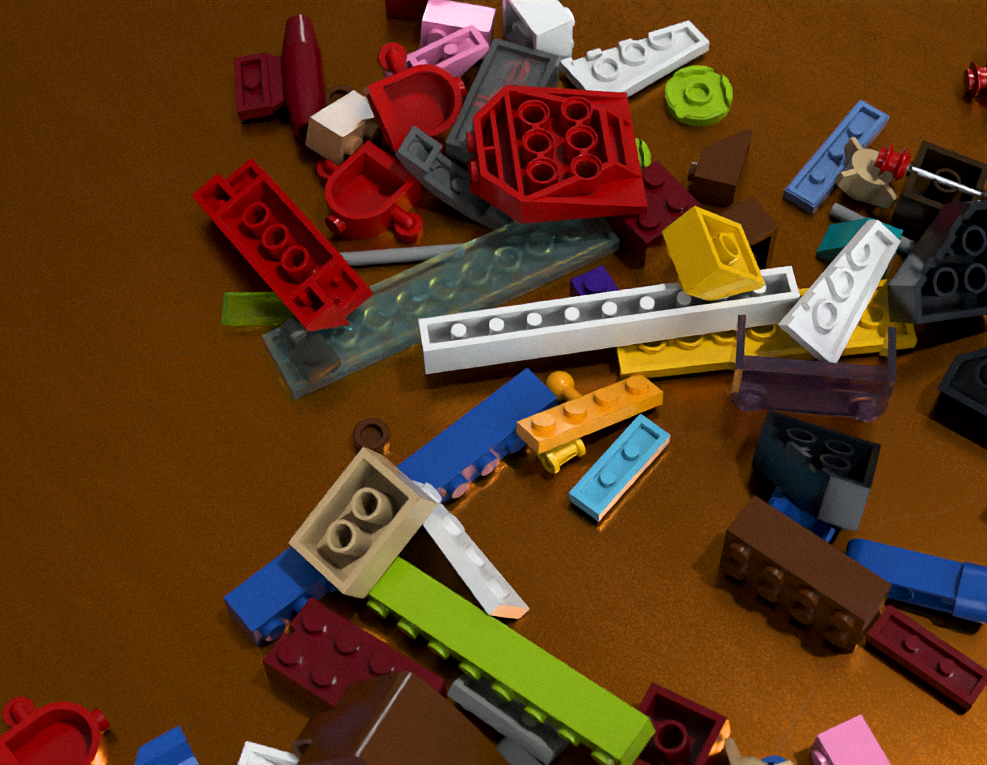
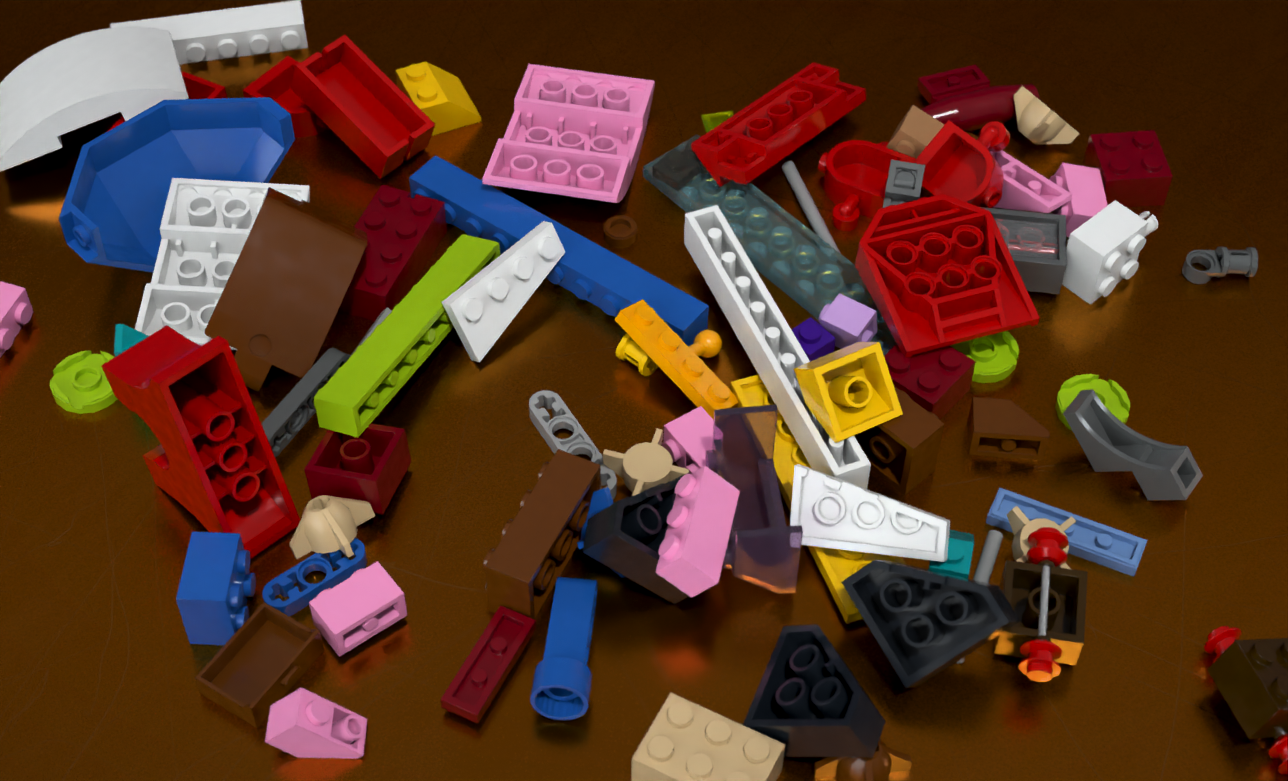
camera: 75 degrees right, 10 degrees down
tan brick [288,447,438,599] -> none
white wing [559,20,710,97] -> none
medium azure plate [568,414,671,522] -> none
none -> red piece [290,35,436,179]
none -> yellow slope [395,61,481,136]
none -> bright pink slope [482,64,655,203]
none -> light grey beam [529,390,617,499]
none -> tan piece [603,428,689,496]
none -> bright pink brick [655,466,740,598]
none -> bright pink slope [662,406,723,474]
none -> lavender brick [819,293,877,349]
none -> tan piece [1013,86,1079,144]
none -> dark grey arch [1063,389,1203,500]

